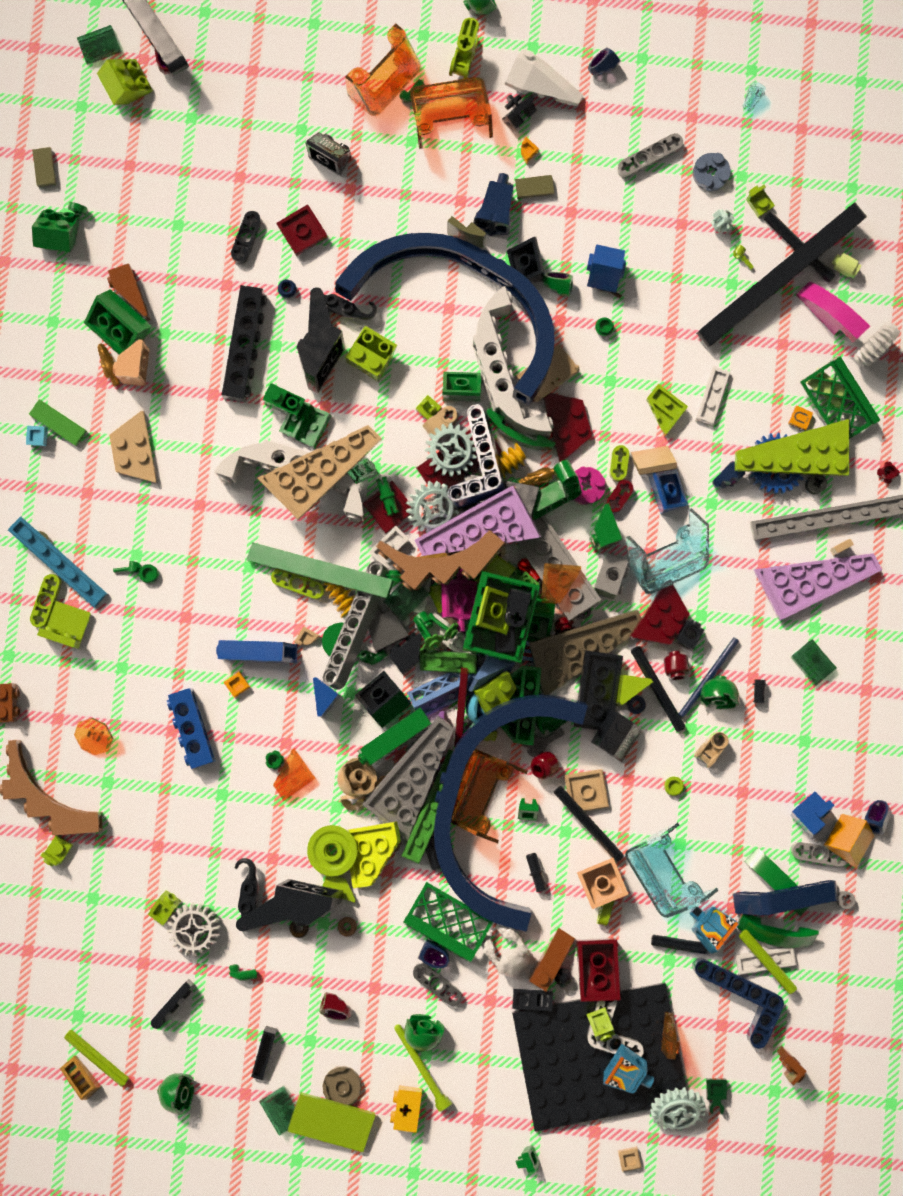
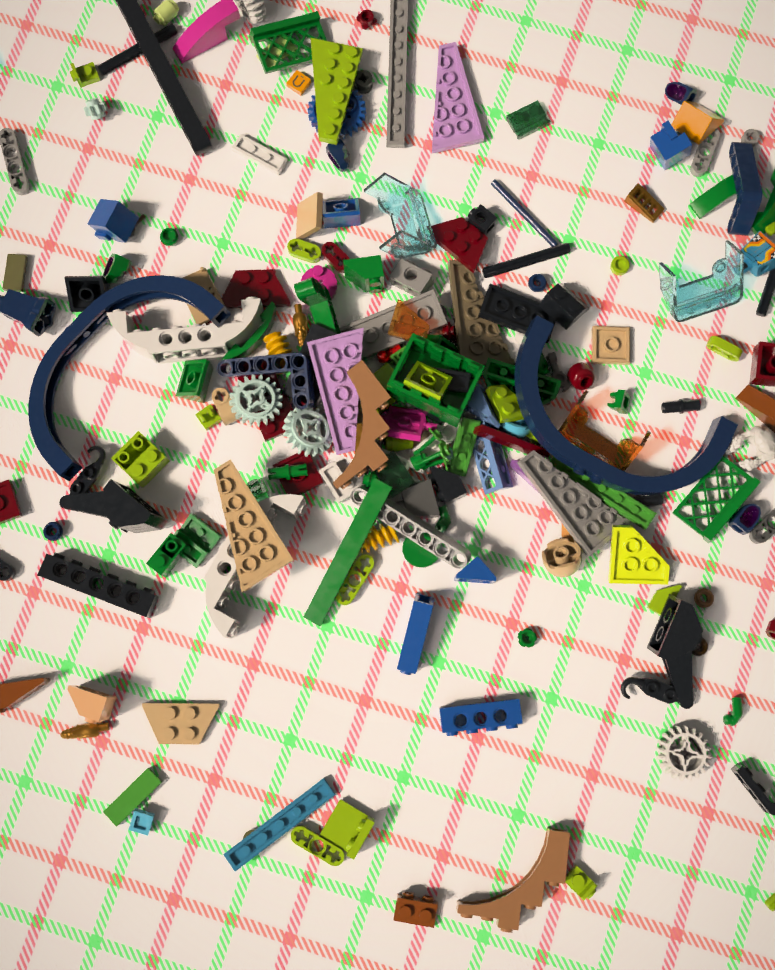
camera: 75 degrees left, 5 degrees down
clear orange piece [74,717,114,755] -> none
green slope [84,289,152,355] -> none
green hand [113,561,140,573] -> none
green tile [139,564,159,584] -> none
lime bracket [147,890,181,926] -> none
light orange tile [223,671,250,698] -> none
clear orange wing [273,748,316,801] -> none
tan tile [294,626,320,645] -> none
lime gear [307,825,358,876] -> none
tan piece [338,795,366,810] -> none
black slope [355,671,411,728] -> none
green slope [357,707,431,767] -> none
olive slope [447,216,486,248] -> none
black piece [505,588,531,627] -> none
black axle [554,786,624,862] -> none
light nougat slope [577,858,629,909] -> none
lime slope [616,675,653,706] -> none
lime wing [646,383,688,436] -> none
dark red head [663,651,690,681] -> none
sand blue plate [692,152,731,191] -> none
tan piece [693,731,729,768] -> none
green cylinder [700,675,740,709] -> none
lime hand [733,245,754,270] -> none
black pin [752,679,768,703] -> none
tan tile [830,539,854,556] -> none
none -> pearl gold slope [624,183,664,223]

